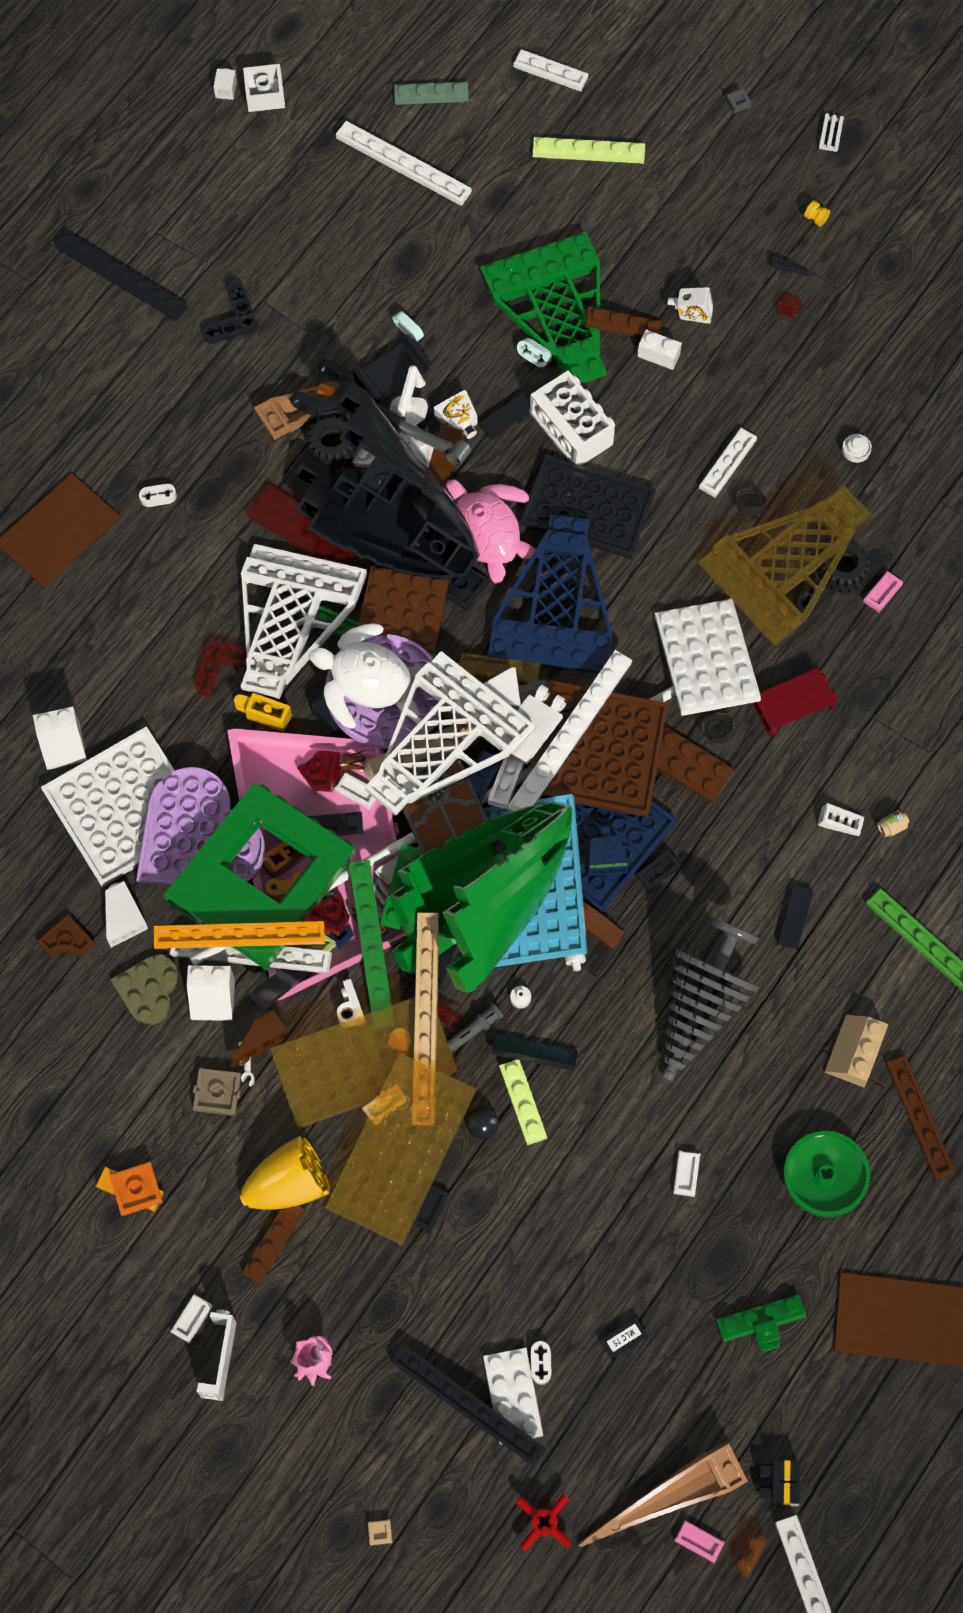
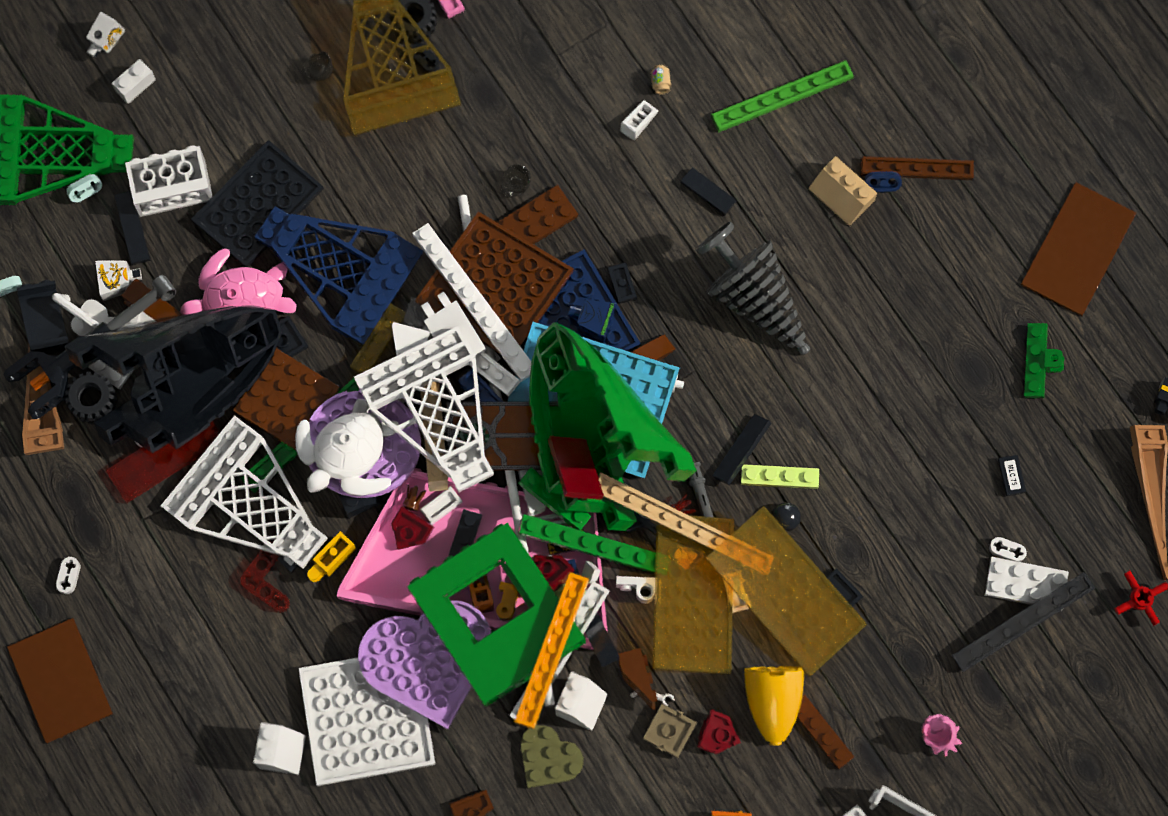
camera: 70 degrees left, 5 degrees up
white slope [105,881,148,948] -> none
tan tile [368,1520,392,1546] -> none
white tile [510,986,531,1008] -> none
reddish brown plate [585,306,662,338] -> none
white plate [655,599,761,716] -> none
white tile [673,1151,700,1197] -> none
white tile [699,428,757,498] -> none
dark red panel [752,668,837,737] -> none
green dish [783,1131,870,1217] -> none
none -> dark red tile [548,436,604,500]
none -> white tile [582,561,600,584]
none -> dark red plate [697,709,741,754]
none -> dark blue plate [864,171,902,192]

